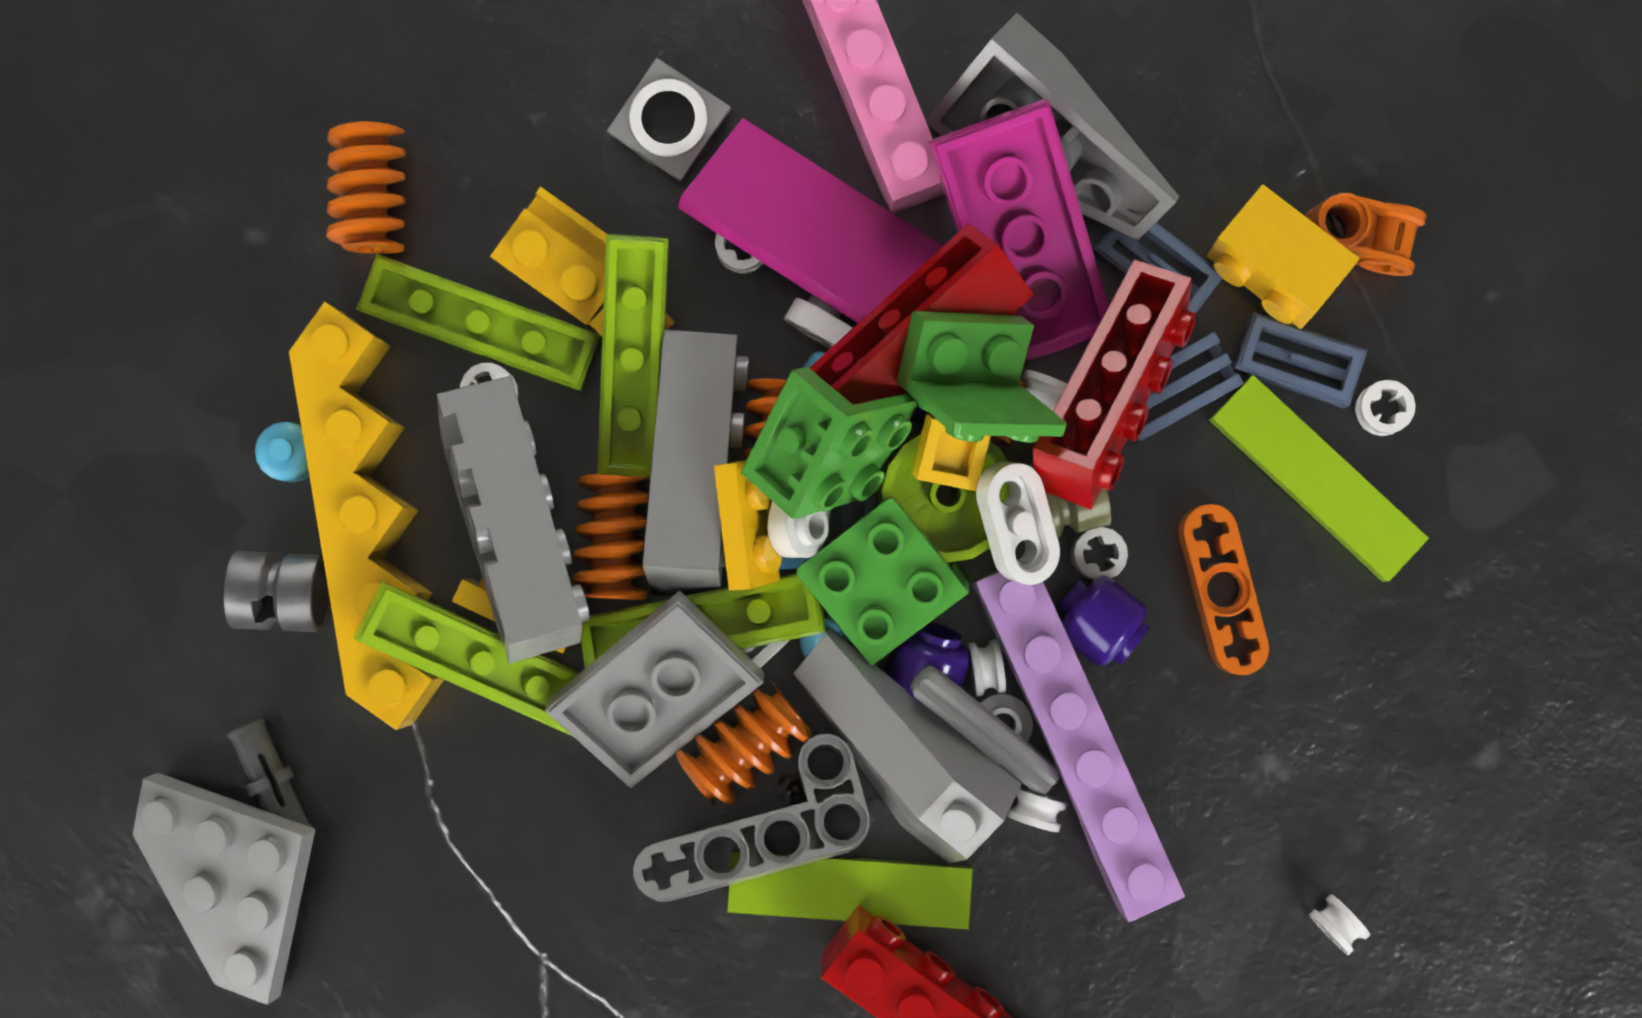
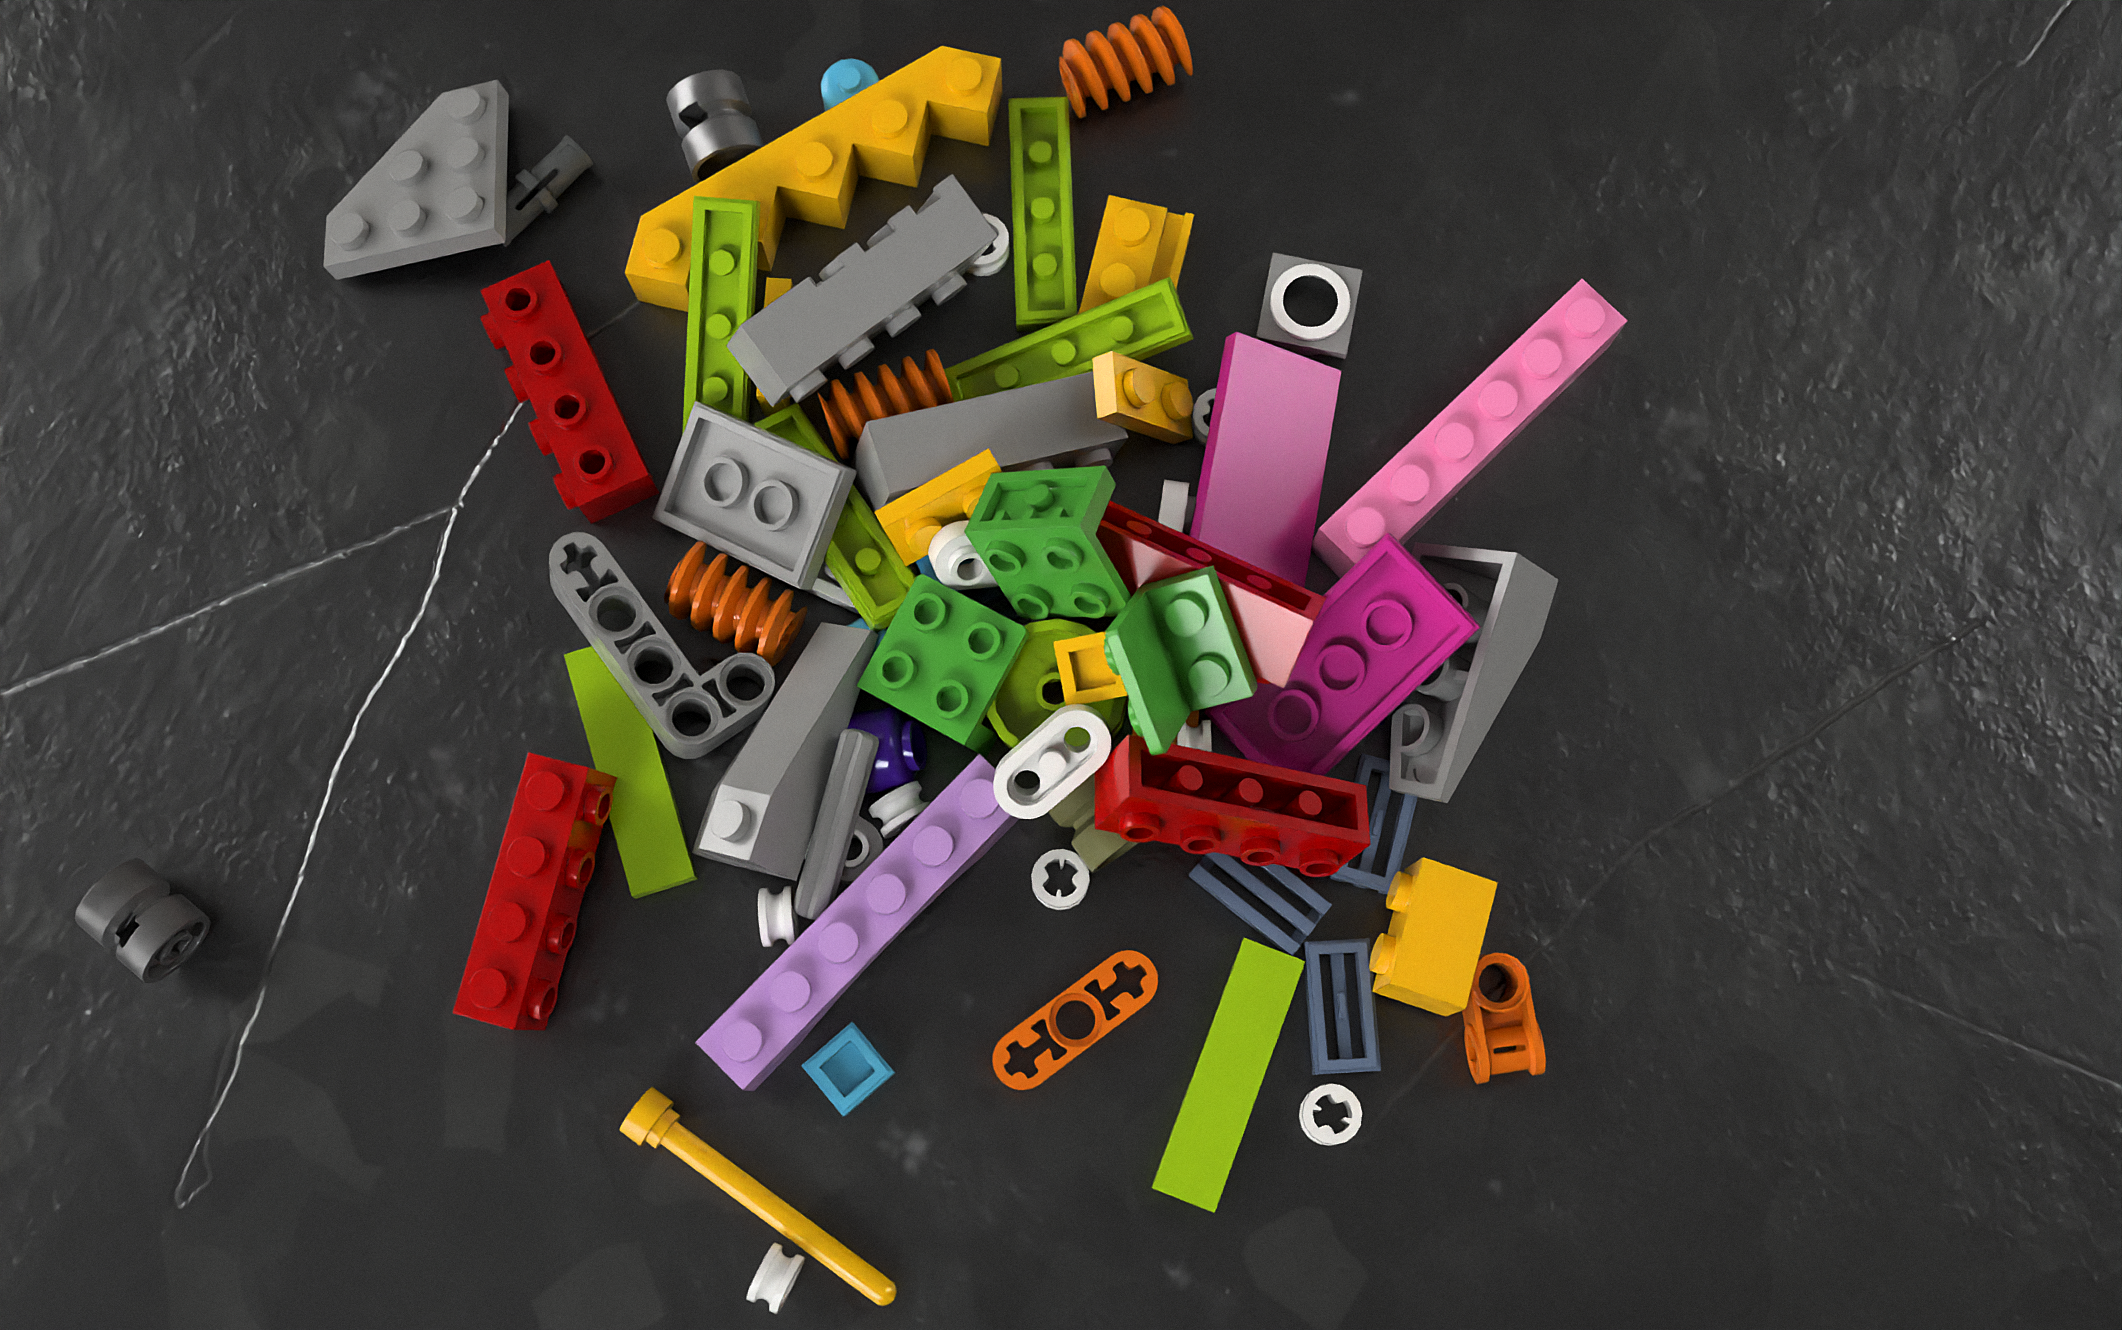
camera: 70 degrees right, 10 degrees down
dark purple head [1057,576,1150,666] -> none
none -> red brick [480,260,659,524]
none -> yellow piece [619,1086,897,1306]
none -> medium azure tile [801,1022,896,1117]
none -> yellow plate [1092,351,1193,444]

